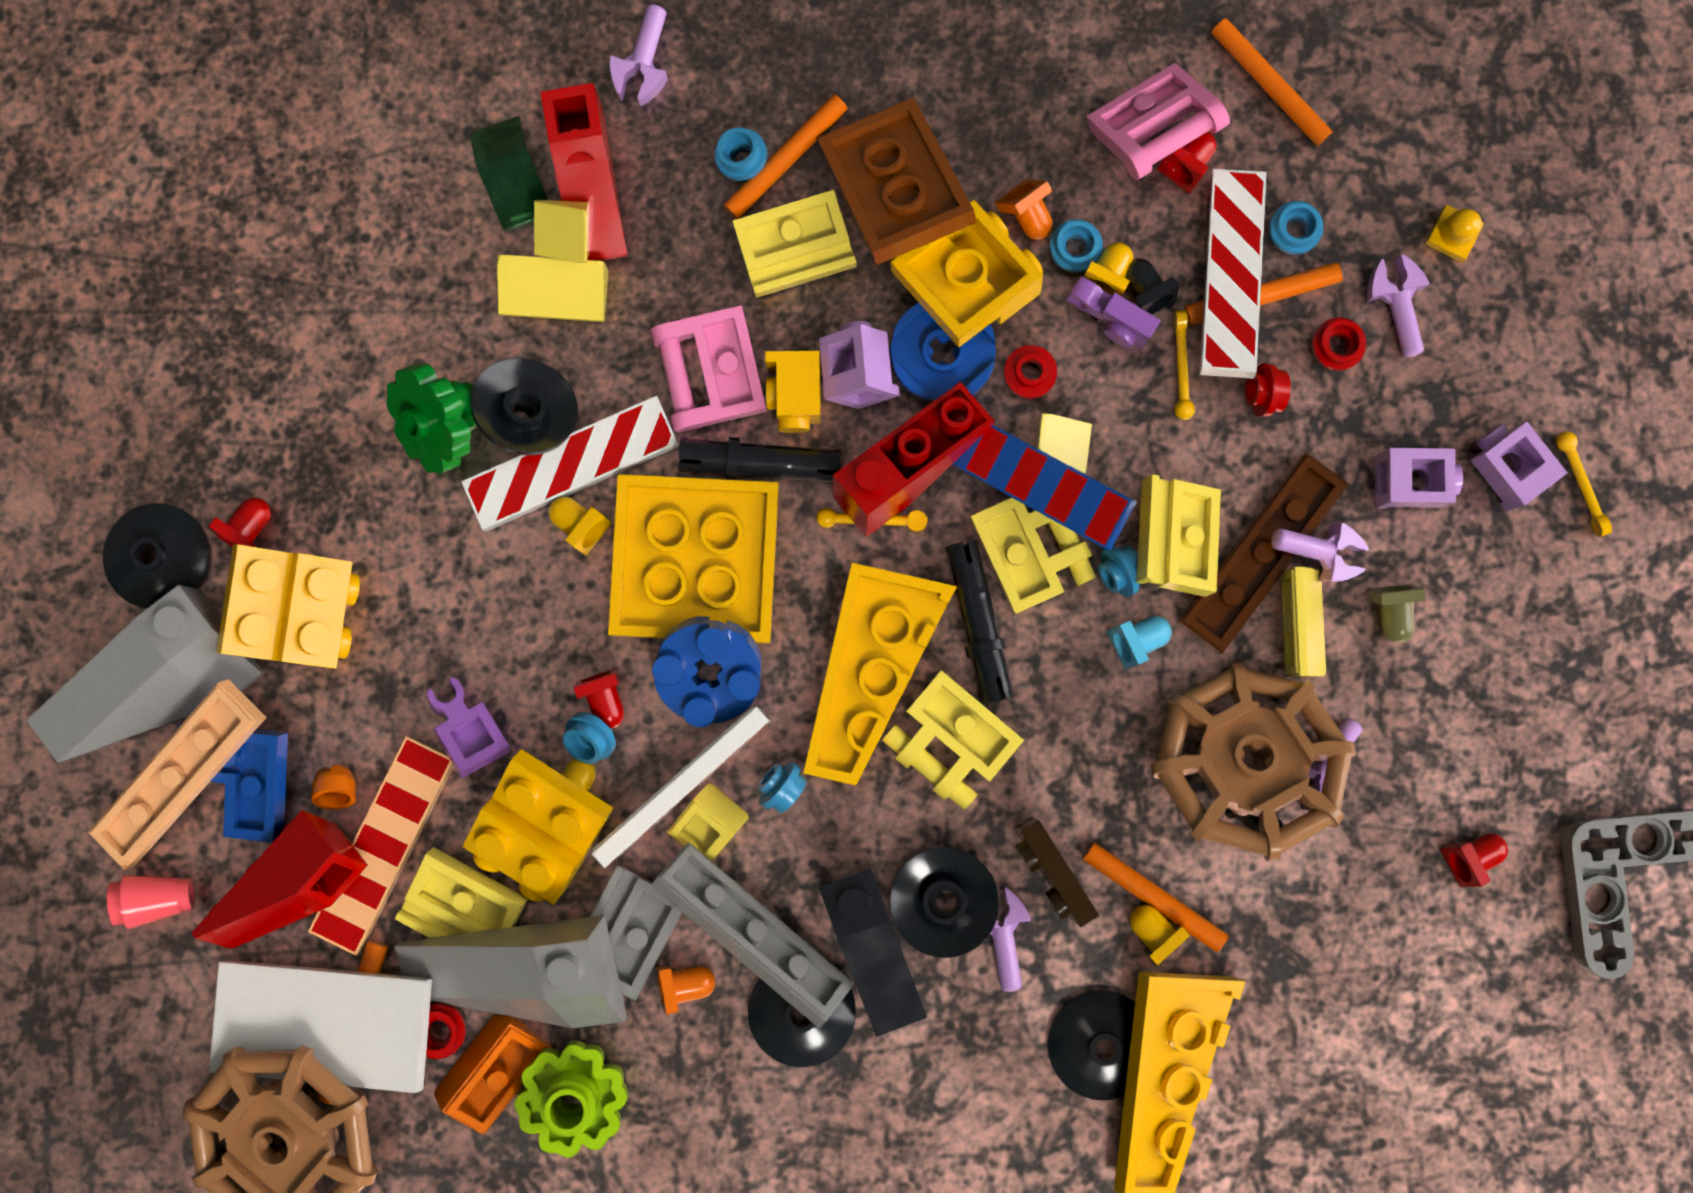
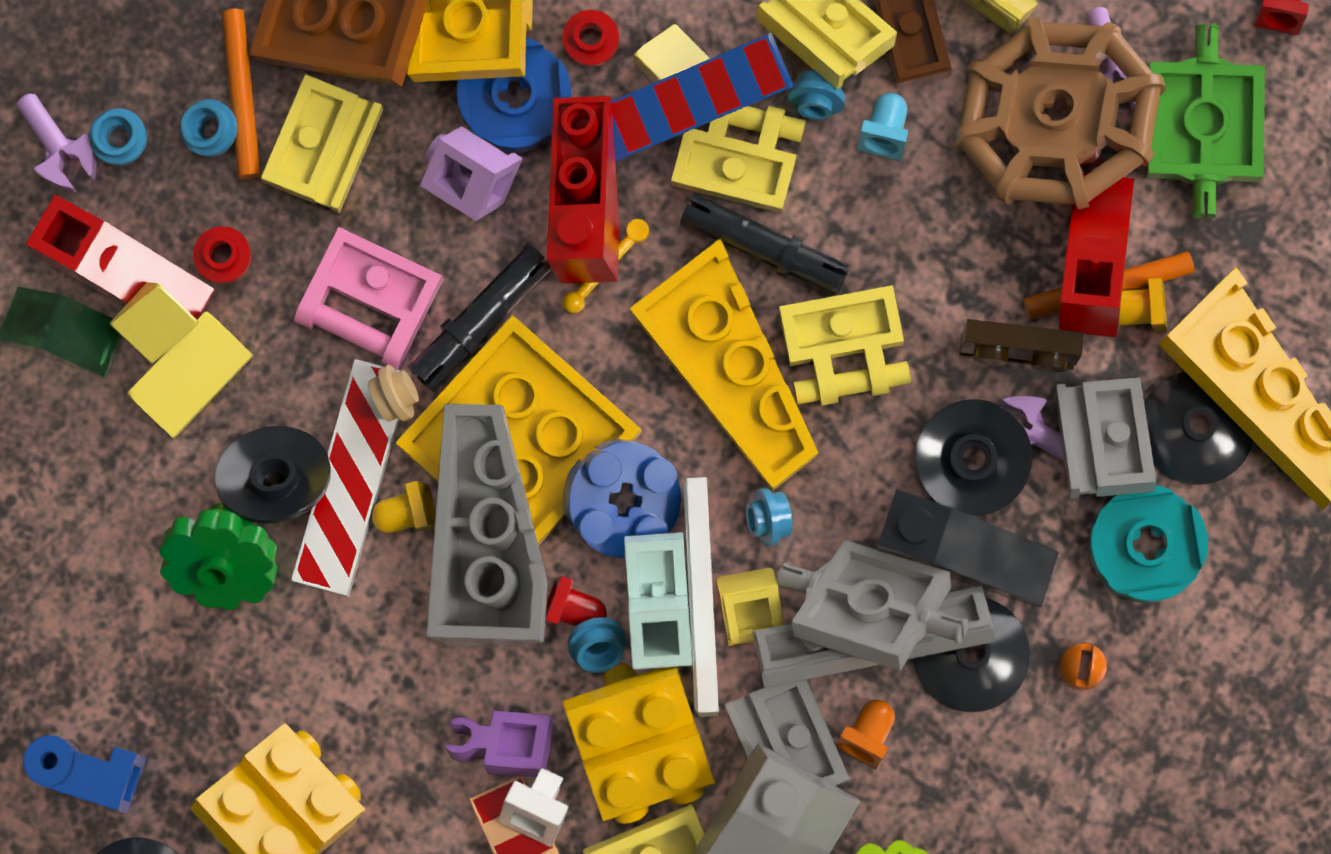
camera: 50 degrees left, 5 degrees down
red piece [208,497,271,548] -> none
yellow brick [765,351,821,433] -> none
none -> blue leg [23,735,146,814]
none -> dark azure plate [89,108,147,166]
none -> red plate [193,226,251,284]
none -> tan plate [368,365,419,422]
none -> light grey wedge [427,404,548,648]
none -> white tile [498,768,569,847]
none -> light aqua brick [624,532,692,669]
none -> light grey plate [777,540,968,671]
none -> light grey plate [1055,377,1156,499]
none -> orange hinge [1058,642,1107,691]
none -> red slope [1059,173,1134,338]
none -> teal plate [1089,485,1208,603]
none -> bright green plate [1145,24,1265,219]

